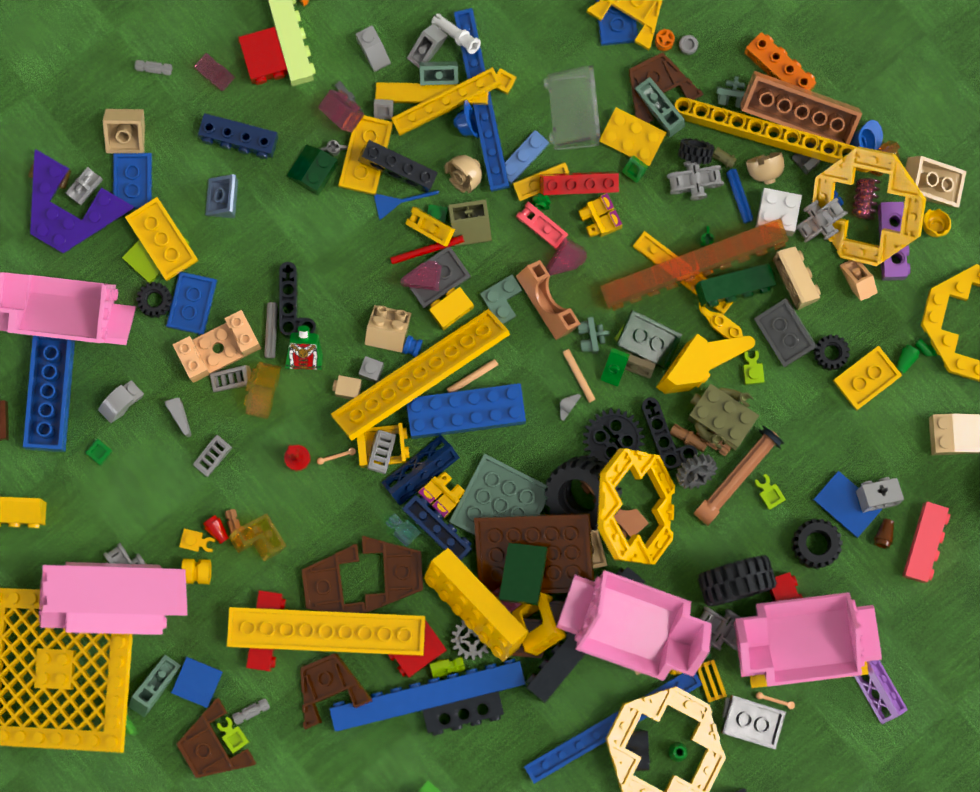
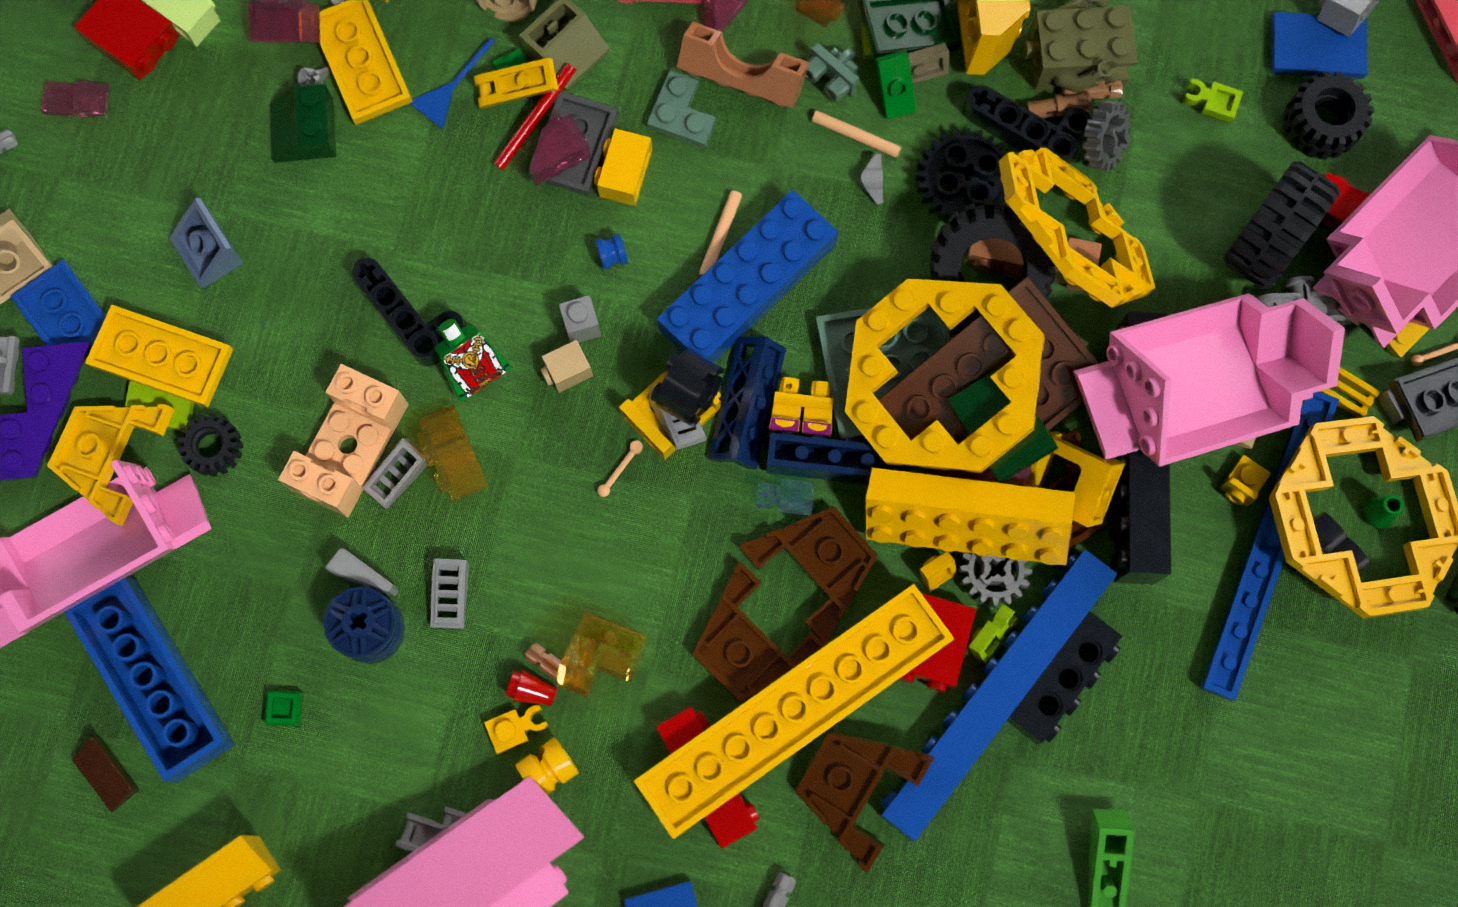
camera: 35 degrees left, 5 degrees down
light grey brick [98,380,144,423] -> none
blue tile [166,272,217,335] -> none
dark blue brick [198,113,278,159] -> none
light grey axle [264,302,278,359] -> none
red piece [284,445,311,472] -> none
yellow plate [331,309,510,441] -> none
black brick [358,140,438,193] -> none
tan slope [365,305,411,353] -> none
nougat piece [693,426,784,526] -> none
reddish brown cone [874,519,894,549] -> none
none -> yellow wing [47,404,175,527]
none -> dark blue wheel [323,586,406,664]
none -> black brick [650,349,724,426]
none -> yellow plate [845,279,1045,473]
none -> yellow plate [920,551,957,592]
none -> yellow bracket [1220,455,1271,507]

